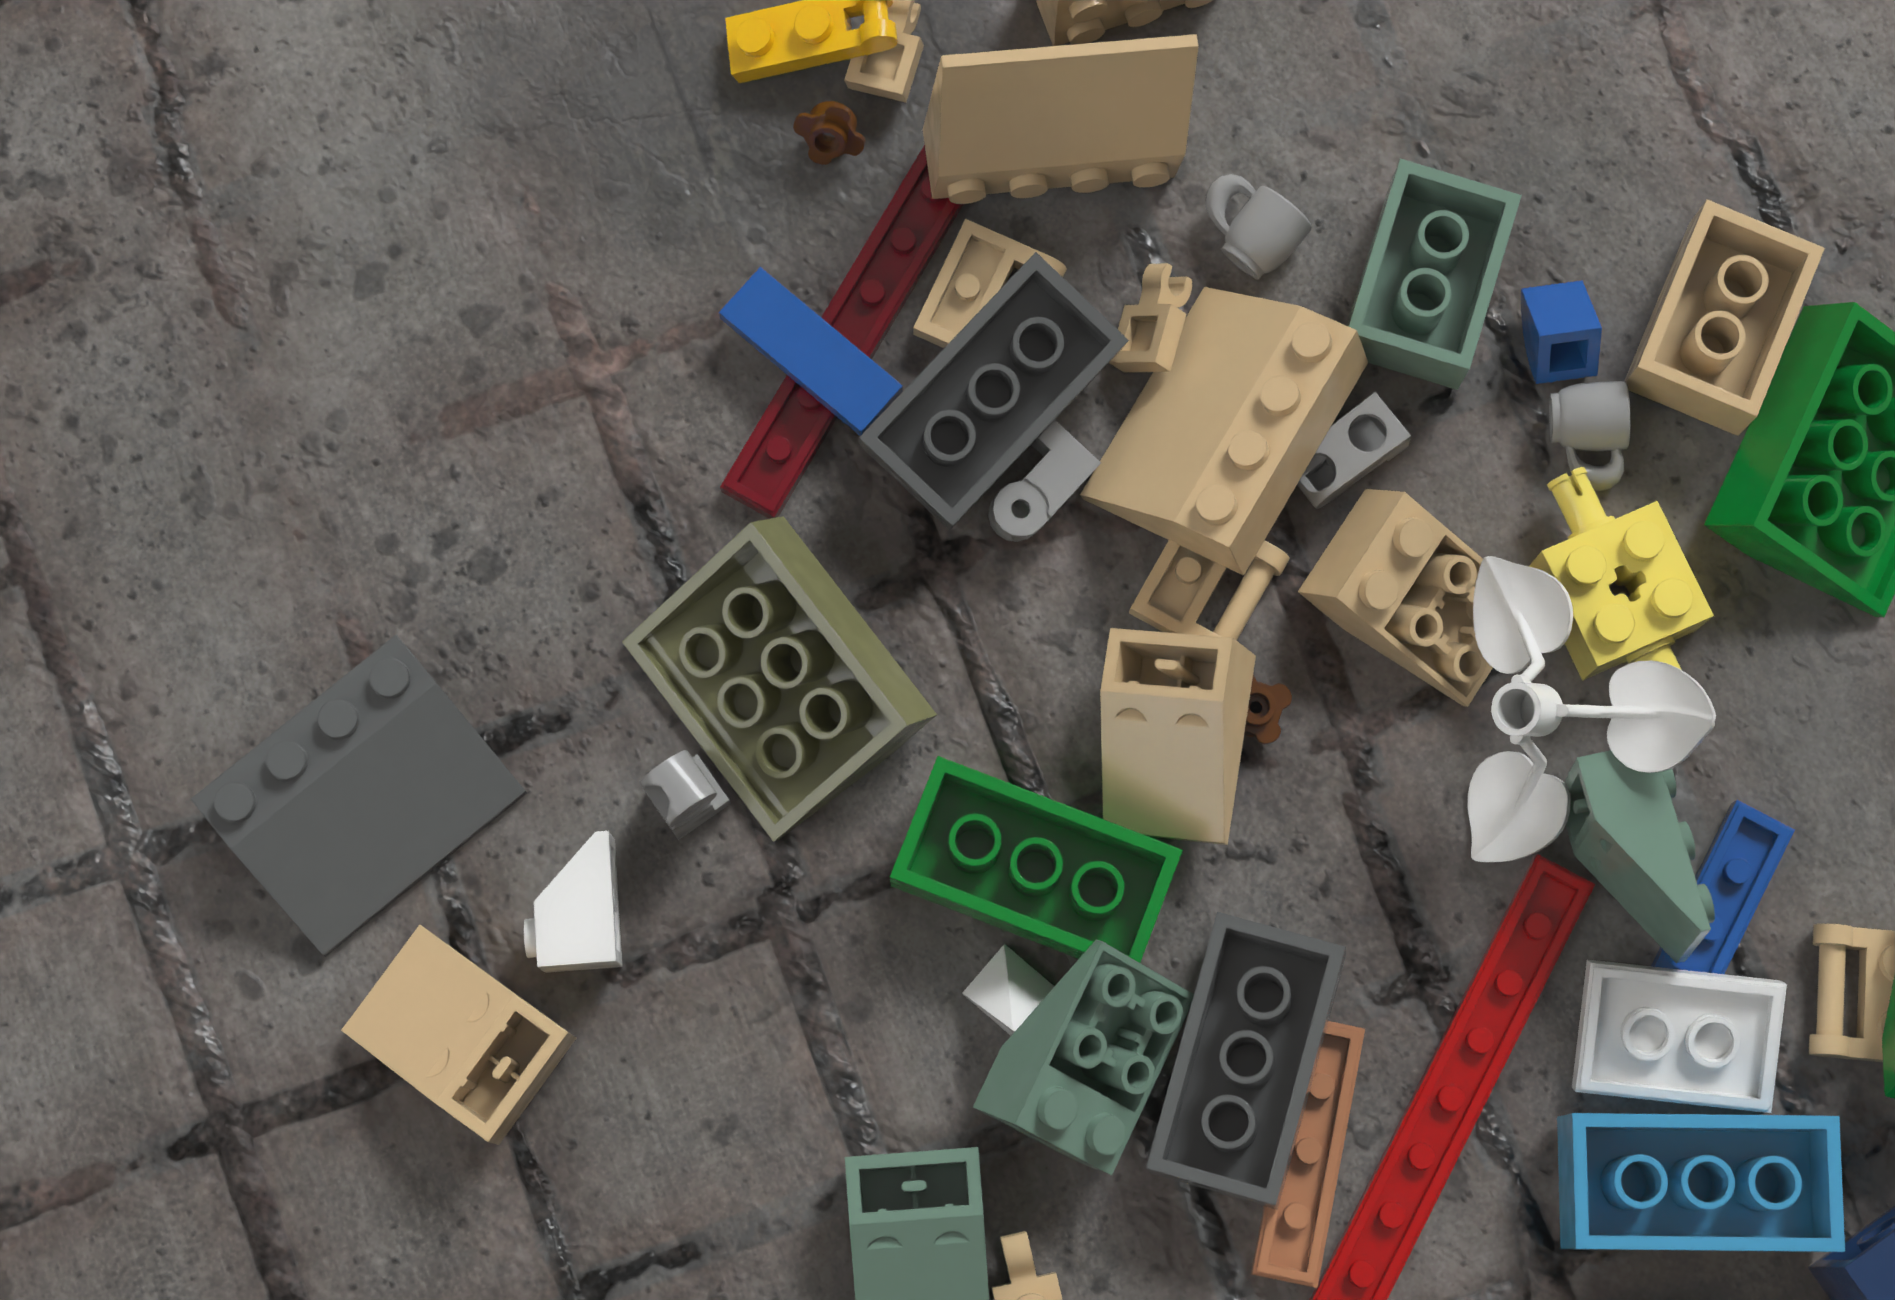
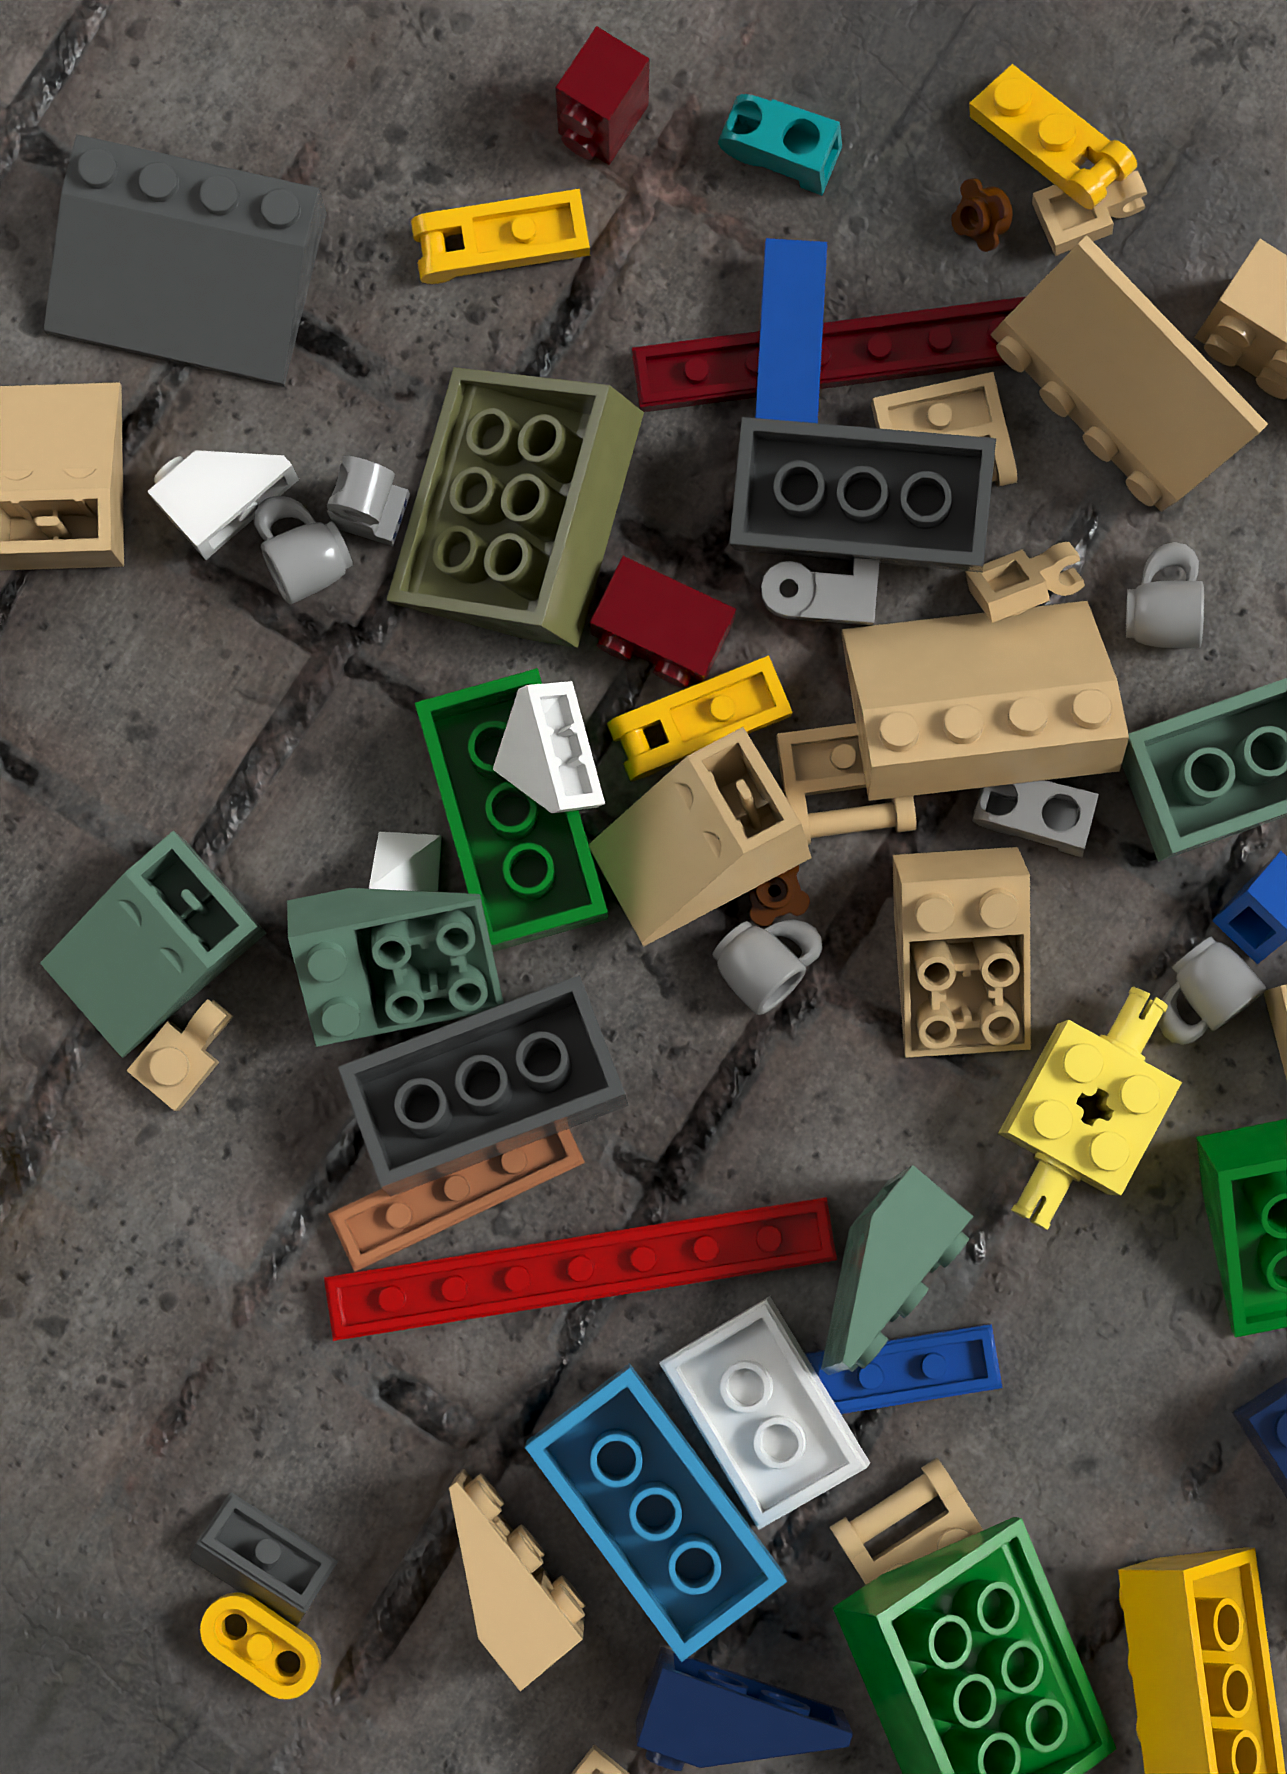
camera: 50 degrees right, 5 degrees up
white plant [1468,556,1716,862] -> none
none -> light grey piece [254,496,353,605]
none -> yellow plate [411,189,590,284]
none -> white slope [493,681,605,813]
none -> dark red brick [555,26,650,165]
none -> dark red brick [590,556,737,688]
none -> yellow plate [607,655,793,781]
none -> light grey piece [713,919,823,1015]
none -> teal leg [718,94,842,196]

